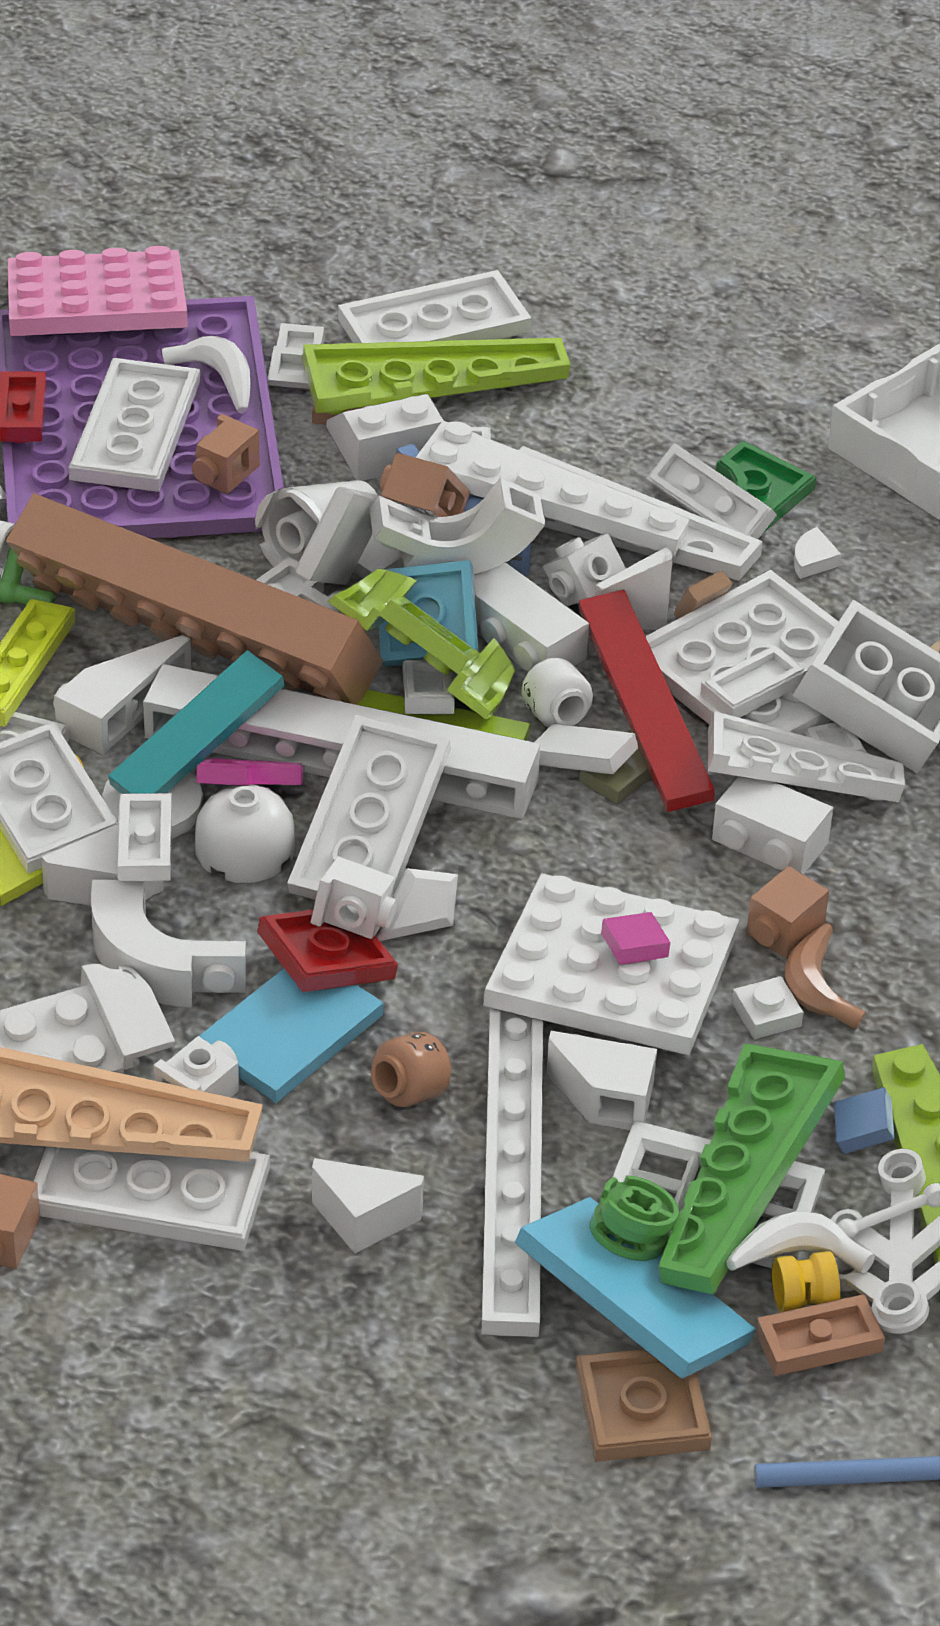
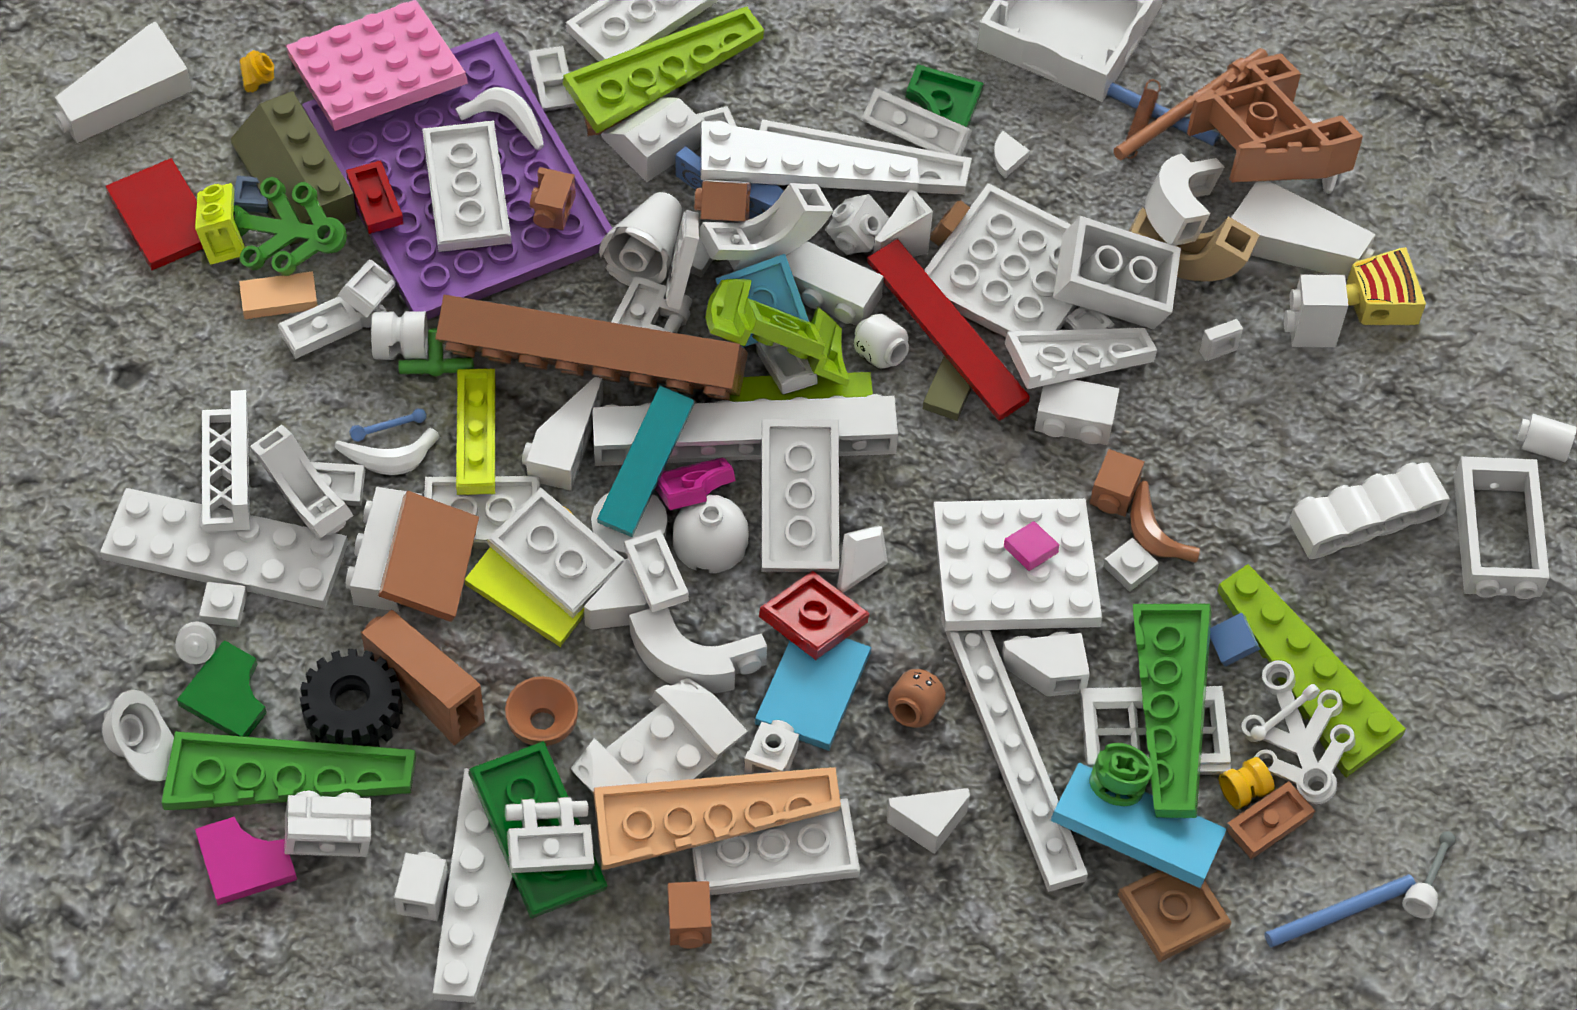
camera: 20 degrees left, 15 degrees up
white brick [311,856,398,939] -> none
white tile [534,724,638,774] -> none
white tile [700,645,807,718] -> none
white piece [726,1211,875,1273] -> none

